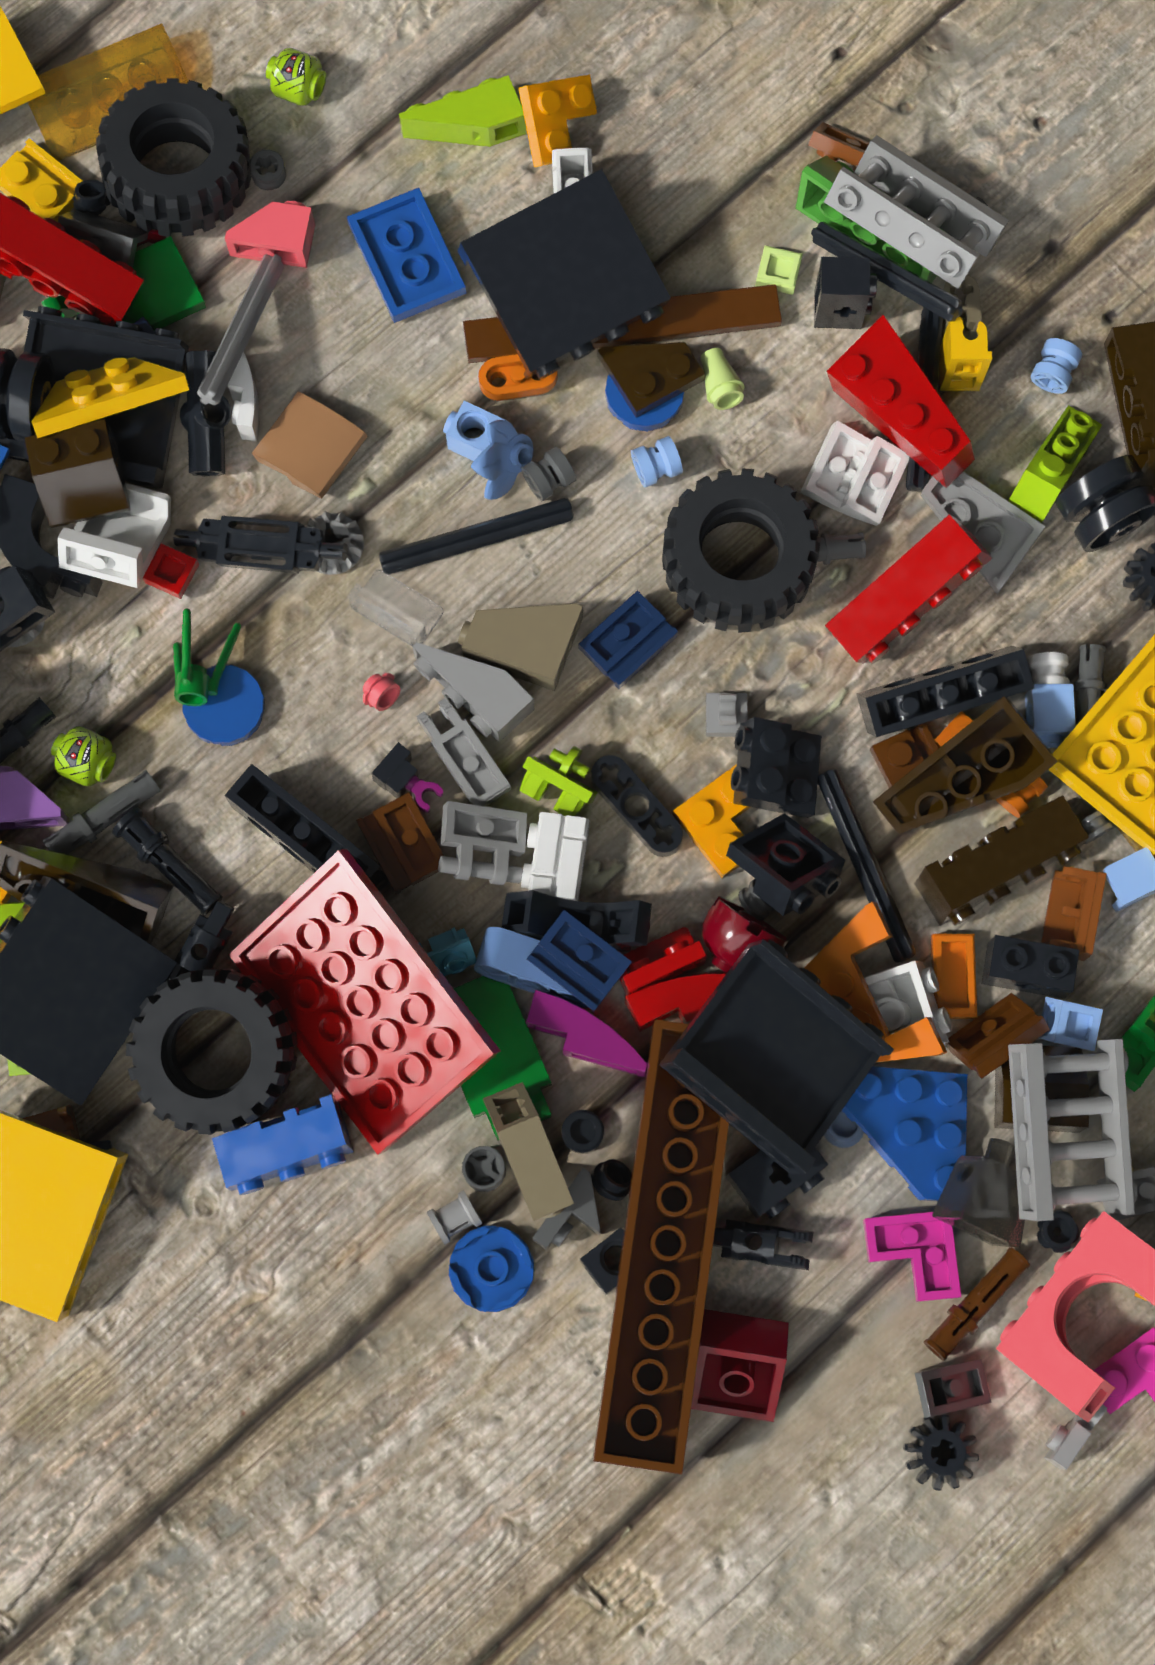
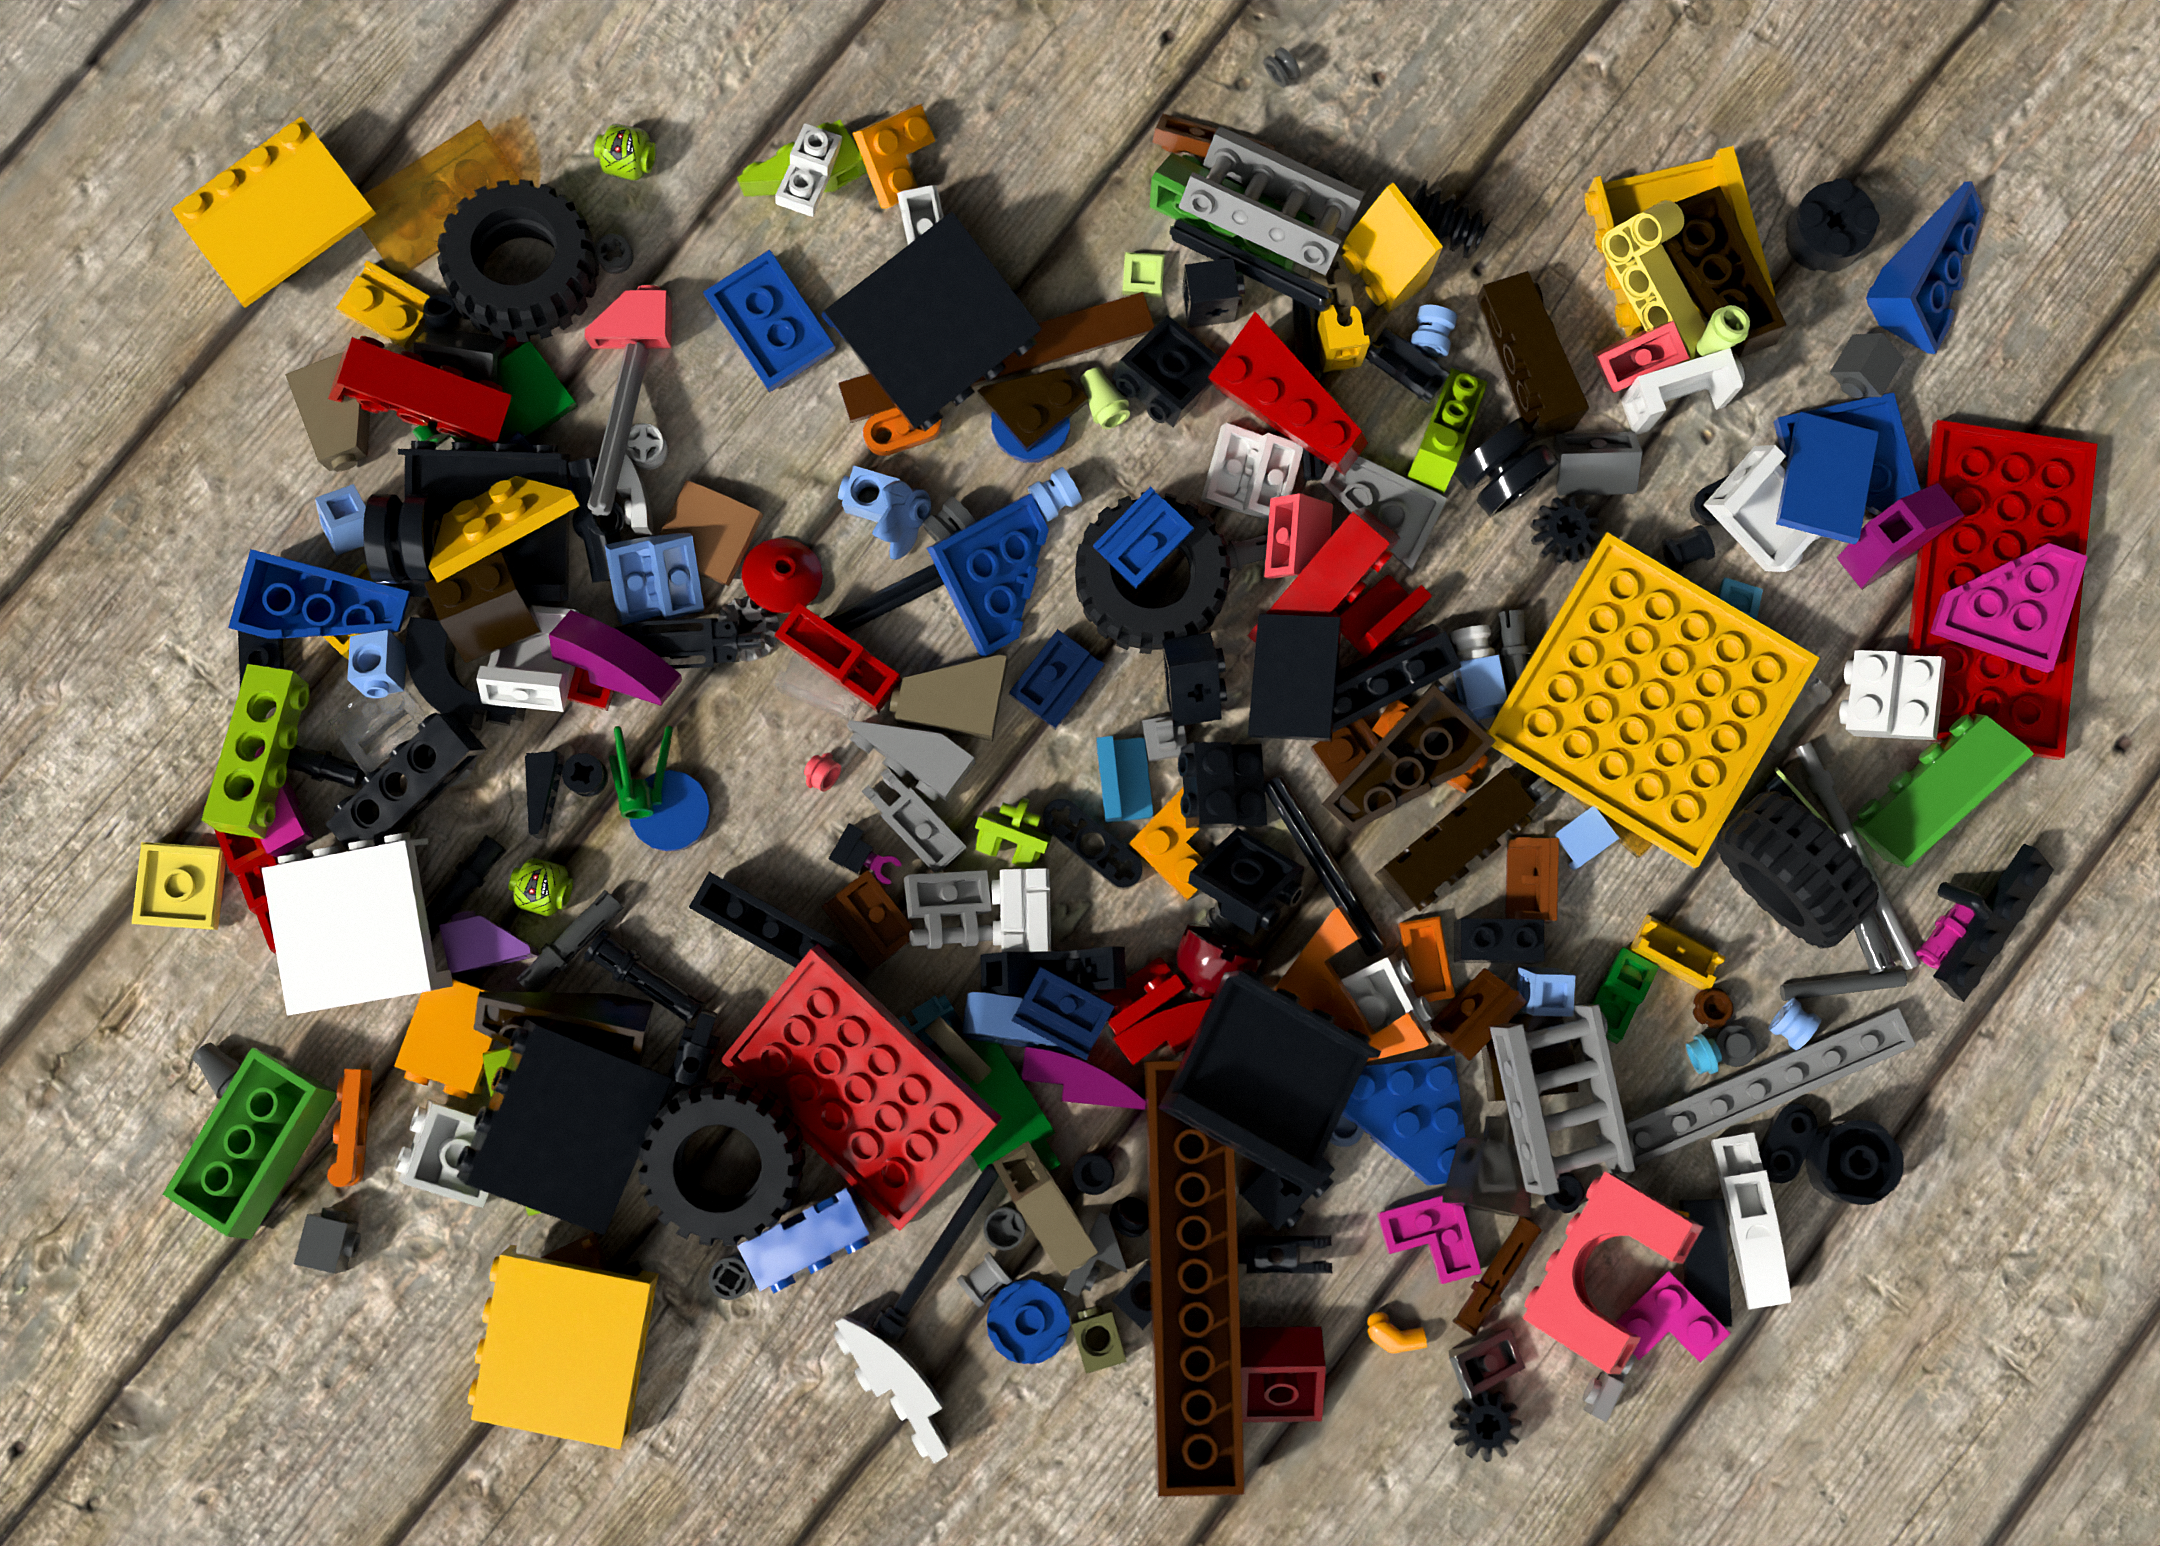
camera: 10 degrees left, 5 degrees up
none -> black slope [525,751,564,839]
none -> magenta slope [549,610,682,706]
none -> black wheel [562,753,609,797]
none -> medium blue slope [604,533,705,625]
none -> white wheel [625,423,668,470]
none -> dark grey wheel [709,1255,755,1300]
none -> red dish [742,538,823,613]
none -> red slope [774,603,902,713]
none -> white slope [775,123,842,217]
none -> white slope [833,1315,951,1464]
none -> black piece [872,1163,999,1344]
none -> dark tan beam [924,1016,993,1085]
none -> blue plate [927,493,1049,657]
none -> olive brick [1071,1305,1127,1374]
none -> blue plate [1093,486,1194,589]
none -> dark azure panel [1096,736,1153,823]
none -> black plate [1112,315,1221,427]
none -> black brick [1162,632,1227,727]
none -> black tile [1248,614,1342,742]
none -> dark grey bush [1263,47,1301,88]
none -> coral slope [1264,493,1333,579]
none -> red panel [1340,575,1432,658]
none -> yellow slope [1341,182,1443,313]
none -> black hinge [1365,326,1450,404]
none -> light orange arm [1367,1312,1427,1353]
none -> black piece [1410,179,1494,259]

